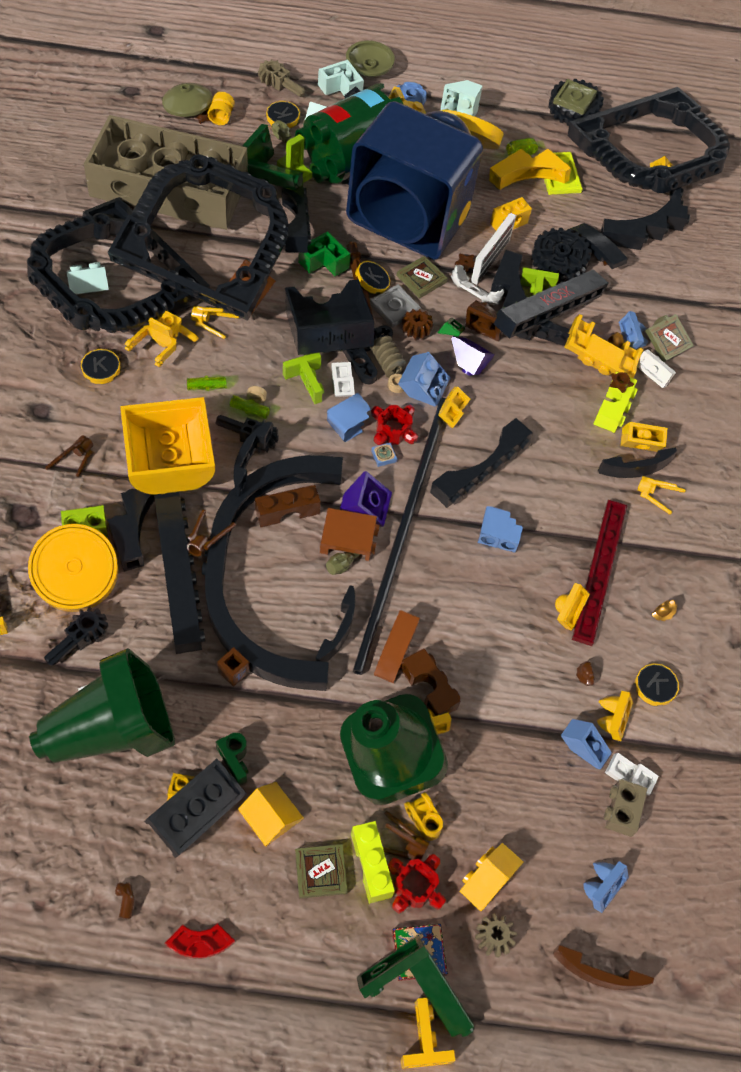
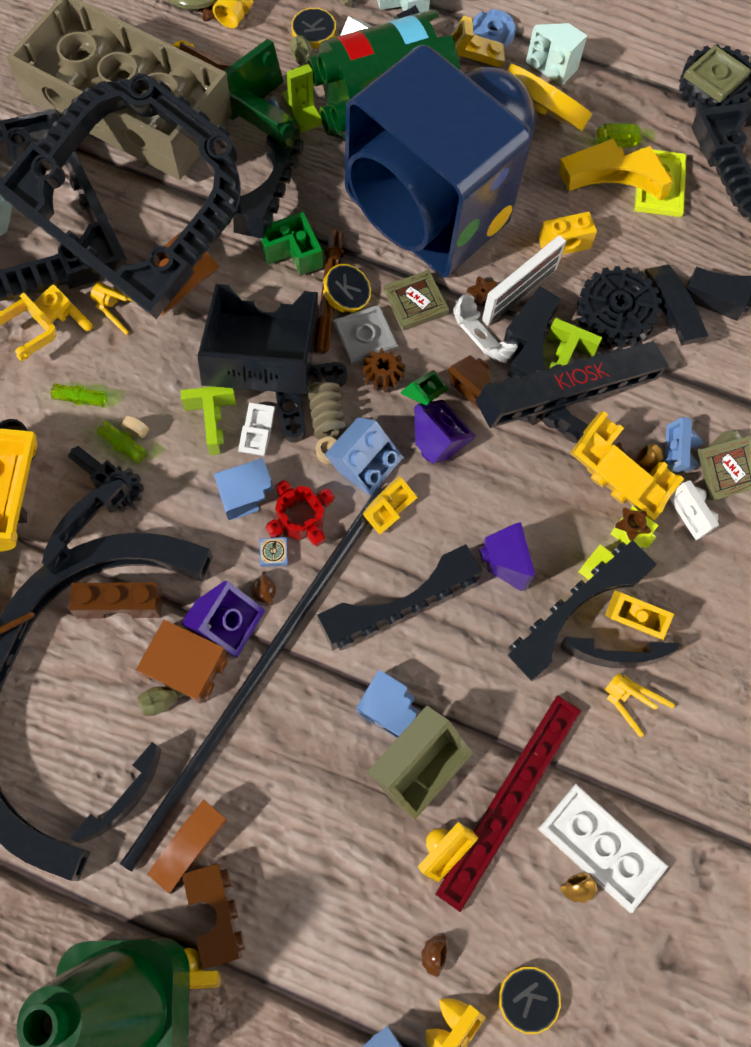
camera: 20 degrees right, 10 degrees up
none -> reddish brown piece [251,571,276,606]
none -> olive piece [367,706,473,820]
none -> dark purple slope [479,522,535,591]
none -> black arch [508,540,657,682]
none -> white tile [538,784,668,913]

